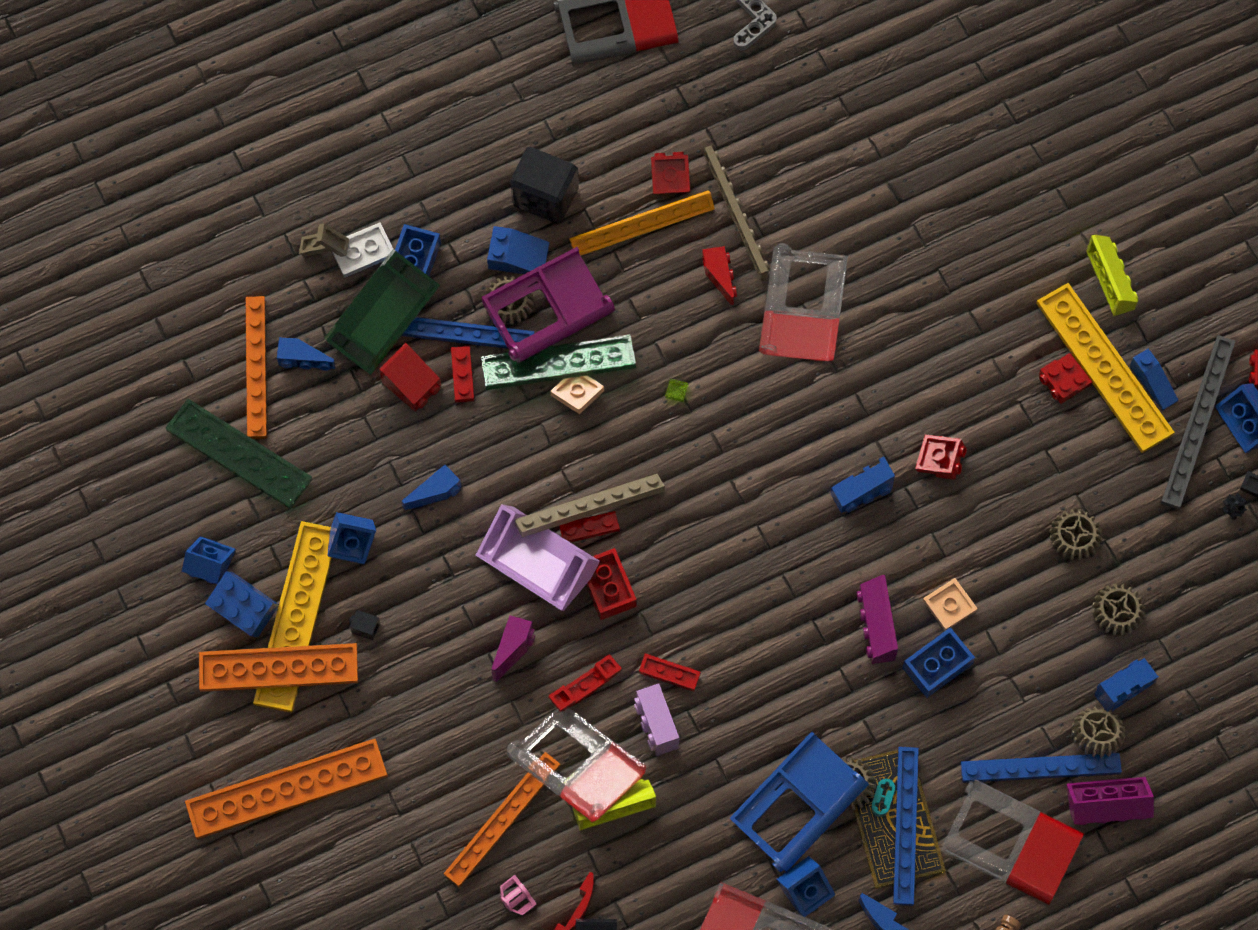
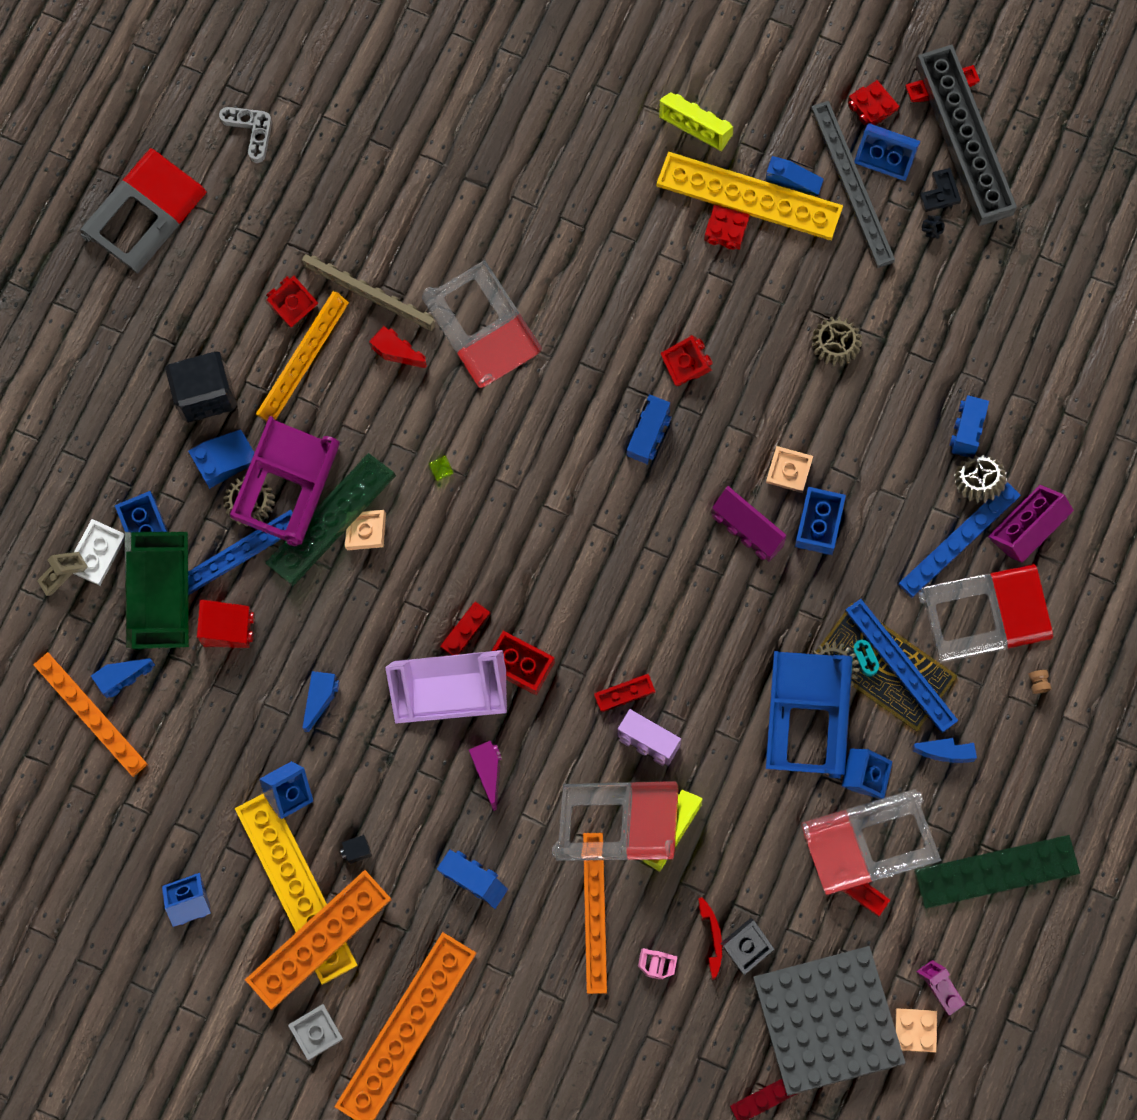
camera: 35 degrees left, 5 degrees up
clear green plate [165,399,312,509] -> none
blue brick [205,571,279,637] -> none
red plate [451,346,474,403] -> none
dark tan plate [515,474,665,537] -> none
red slope [548,654,622,712] -> none
dark tan gear [1092,584,1145,636] -> none
none -> light grey plate [288,1004,344,1061]
none -> blue wedge [437,849,508,909]

